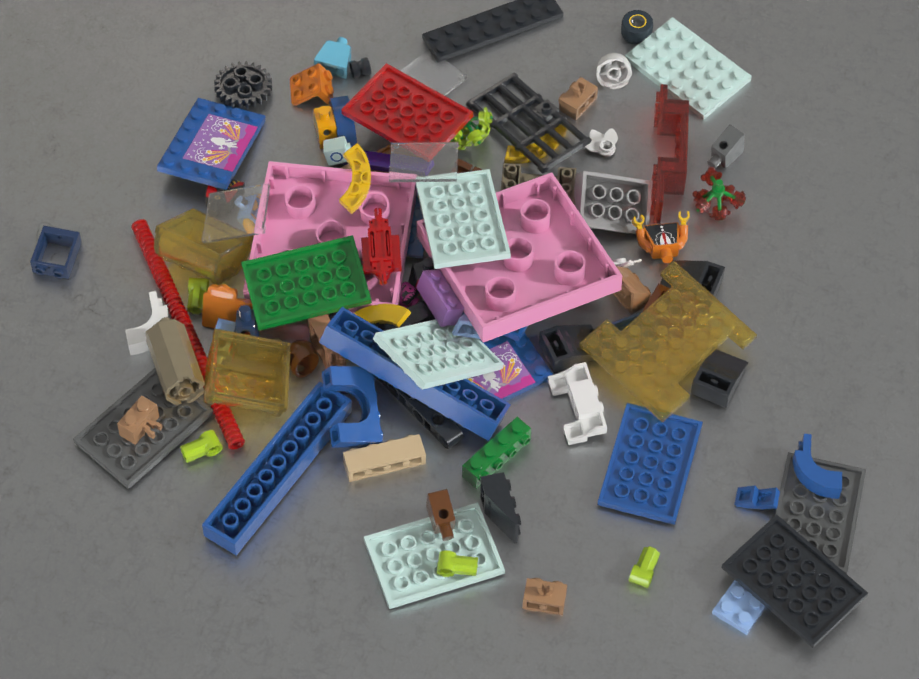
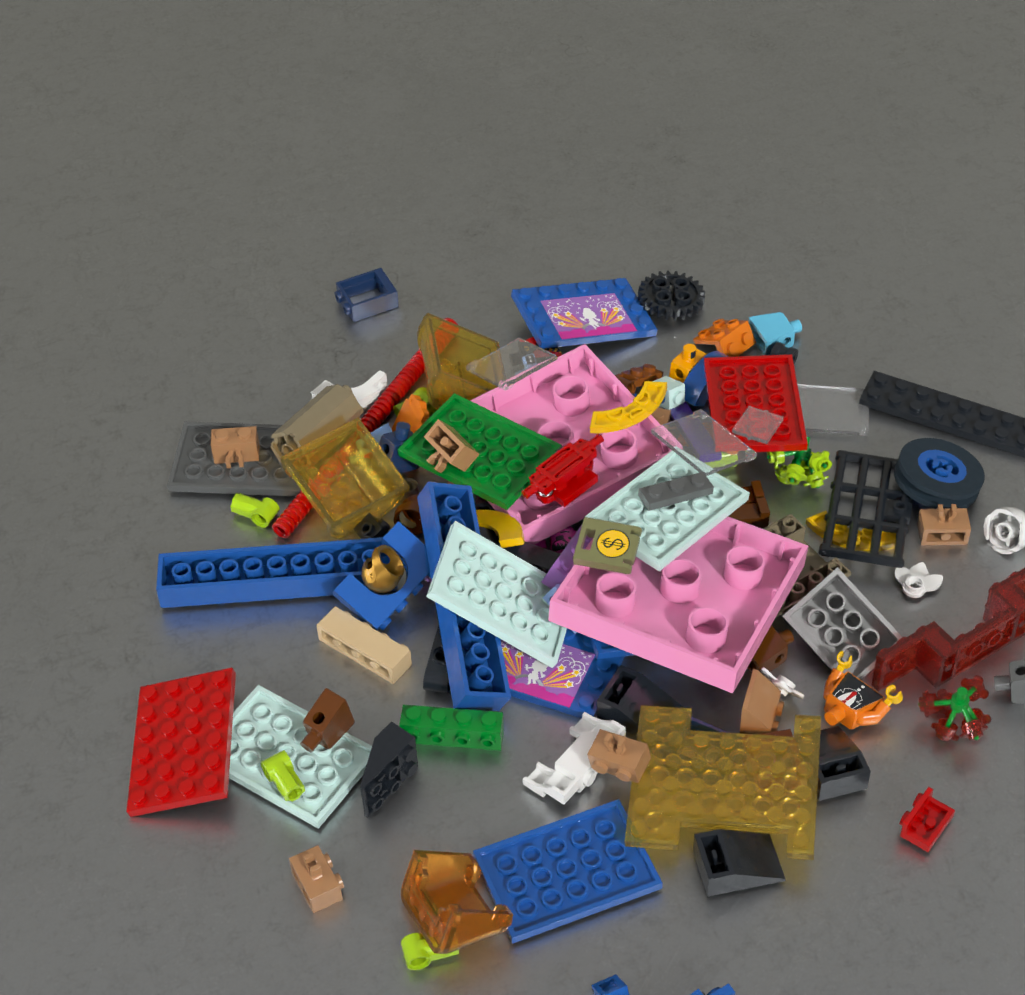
camera: 55 degrees right, 10 degrees down
none -> red plate [126,667,236,817]
none -> black brick [354,512,391,539]
none -> pearl gold helmet [362,545,404,593]
none -> clear orange windscreen [401,850,513,954]
none -> medium nougat brick [424,419,479,473]
none -> olive container [573,517,642,574]
none -> medium nougat brick [587,729,651,783]
none -> dark orange plate [615,364,663,394]
none -> dark grey plate [638,472,714,511]
none -> clear piece [732,406,784,444]
none -> black wheel [894,438,985,509]
none -> red bracket [899,787,955,852]

